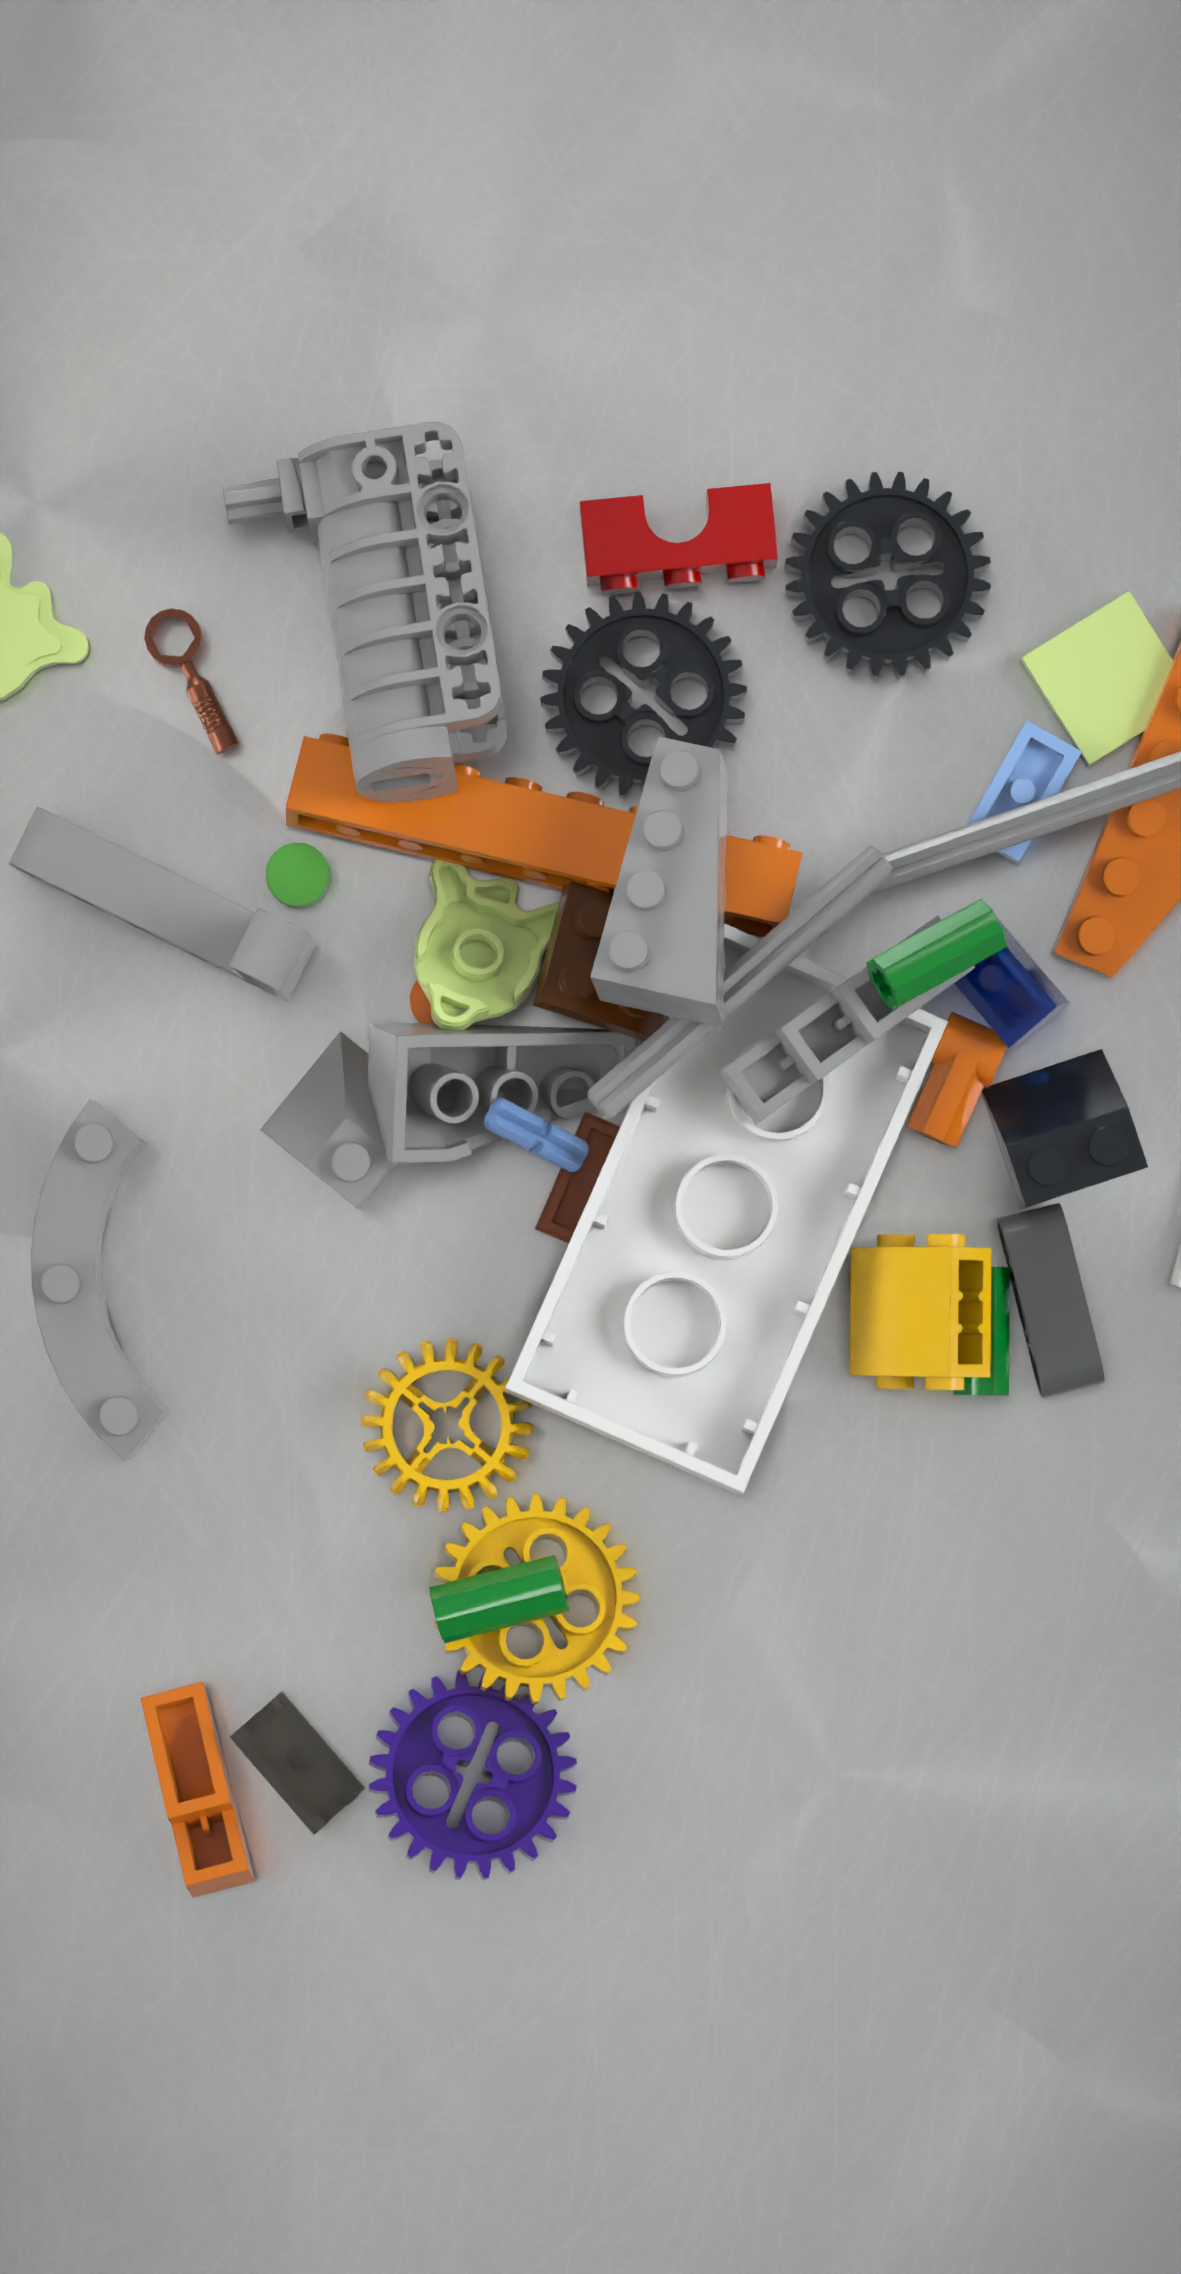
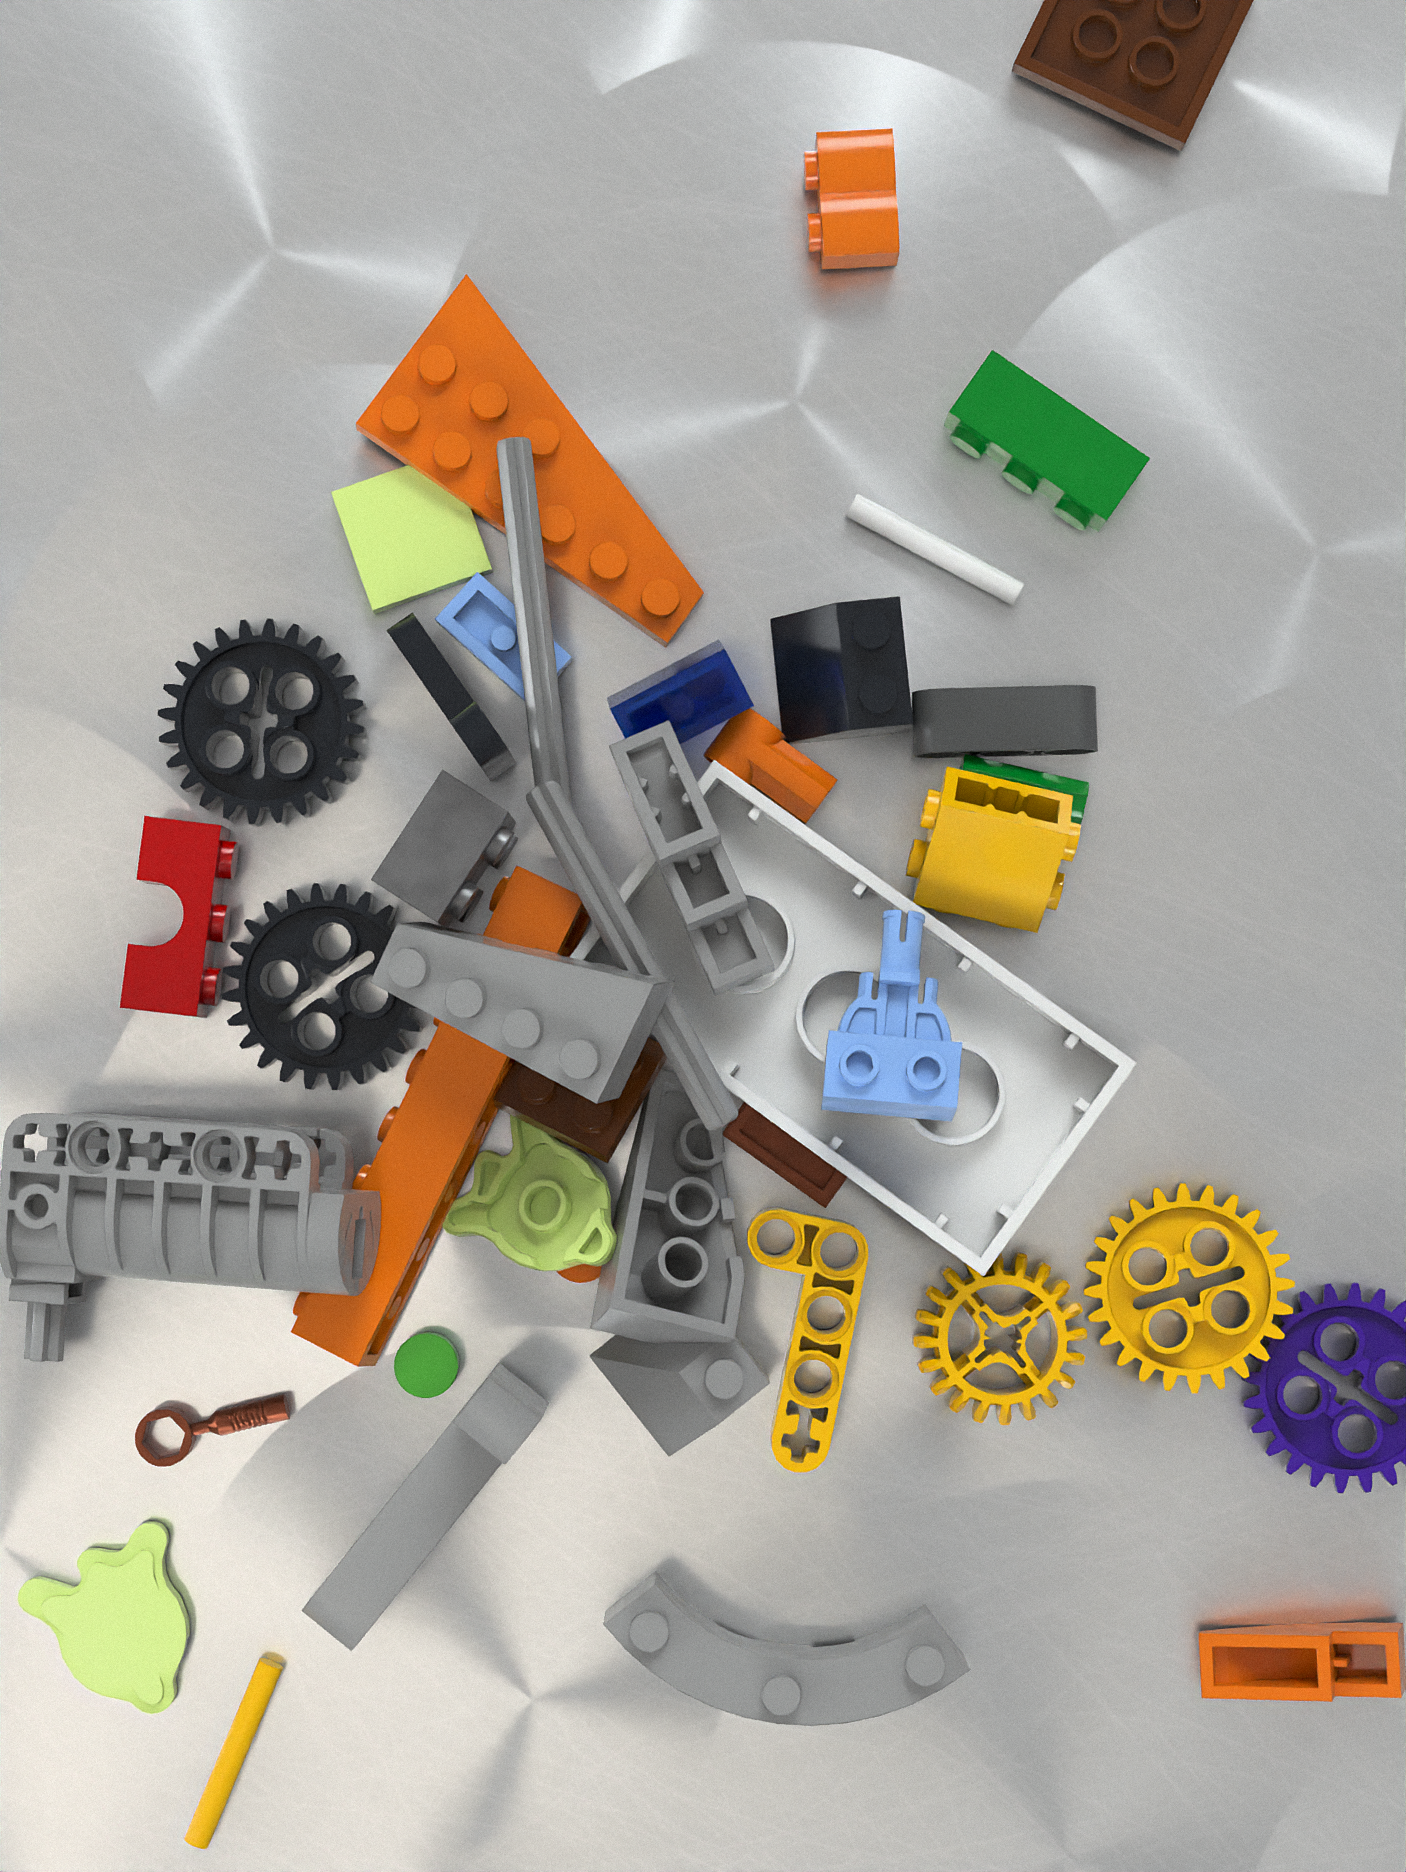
camera: 80 degrees left, 0 degrees up
clear smoke hinge [230,1691,366,1835] -> none
green axle [429,1555,570,1643] -> none
medium blue piece [484,1098,589,1172] -> none
green axle [866,899,1007,1010] -> none
none -> flat silver brick [371,769,518,927]
none -> black beam [386,612,516,781]
none -> yellow beam [747,1207,868,1473]
none -> light blue brick [821,910,962,1122]

